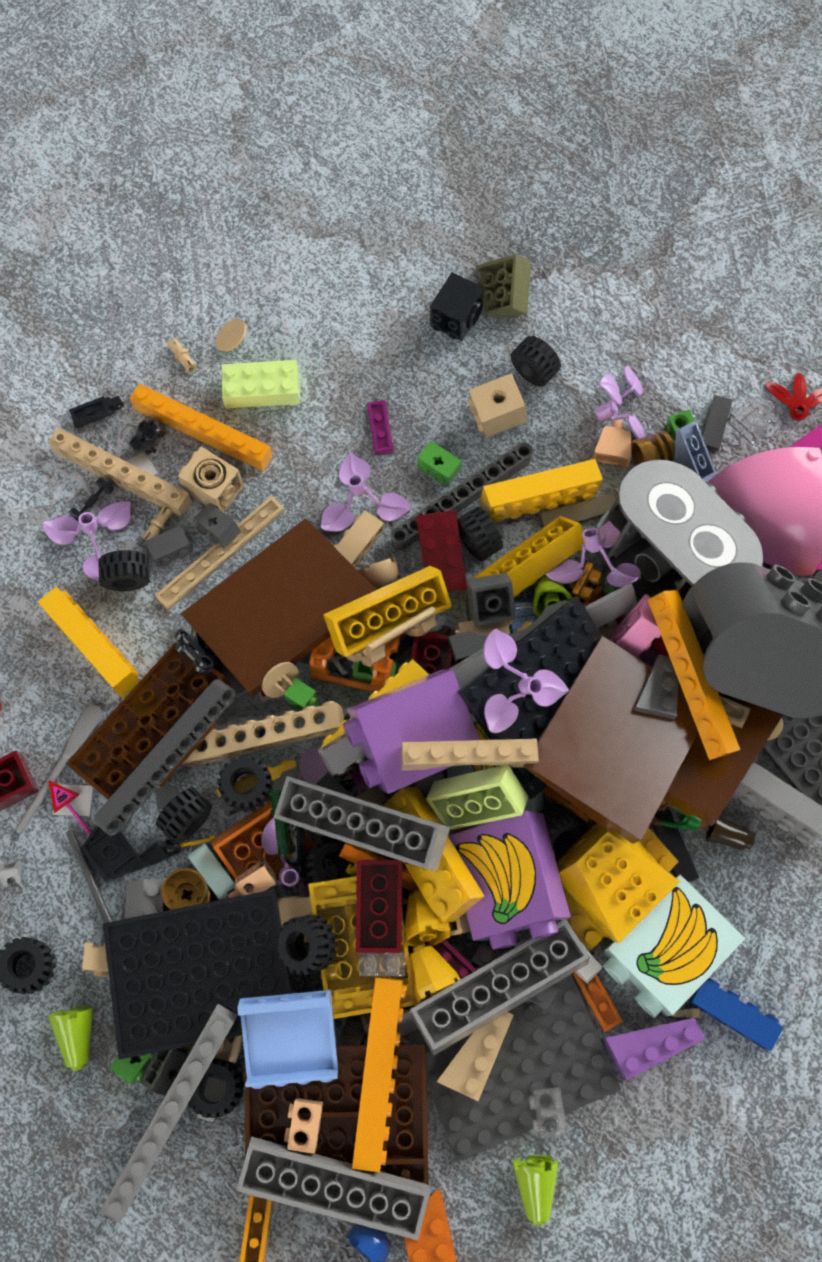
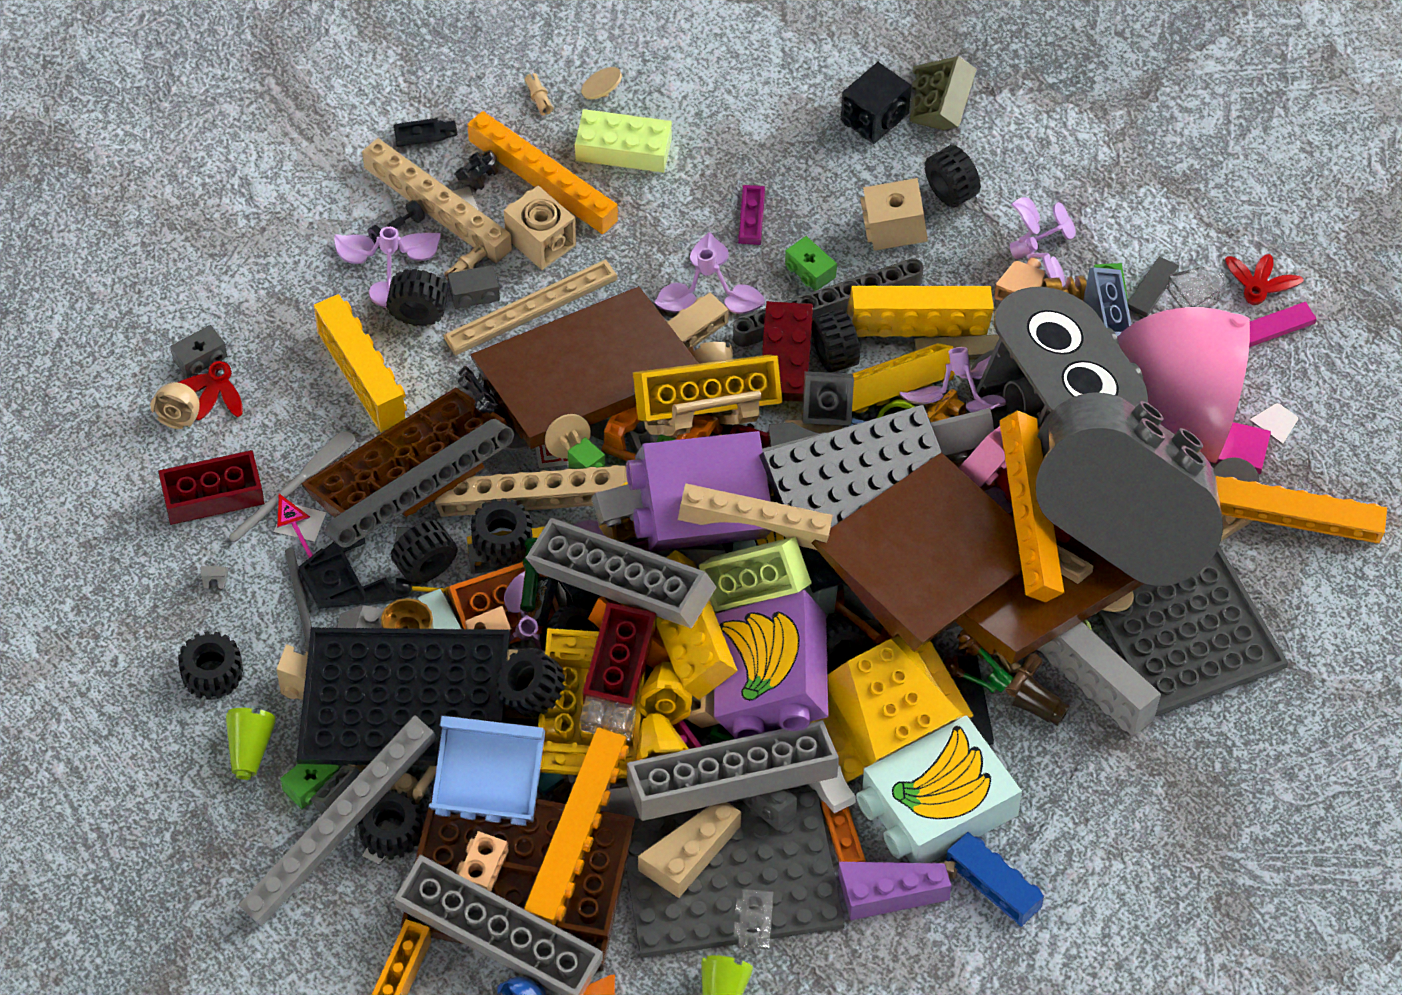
camera: 10 degrees right, 15 degrees down
dark grey brick [194,503,241,548] -> none
lavender plant [483,629,569,733] -> none
dark grey wing [633,655,678,719] -> none

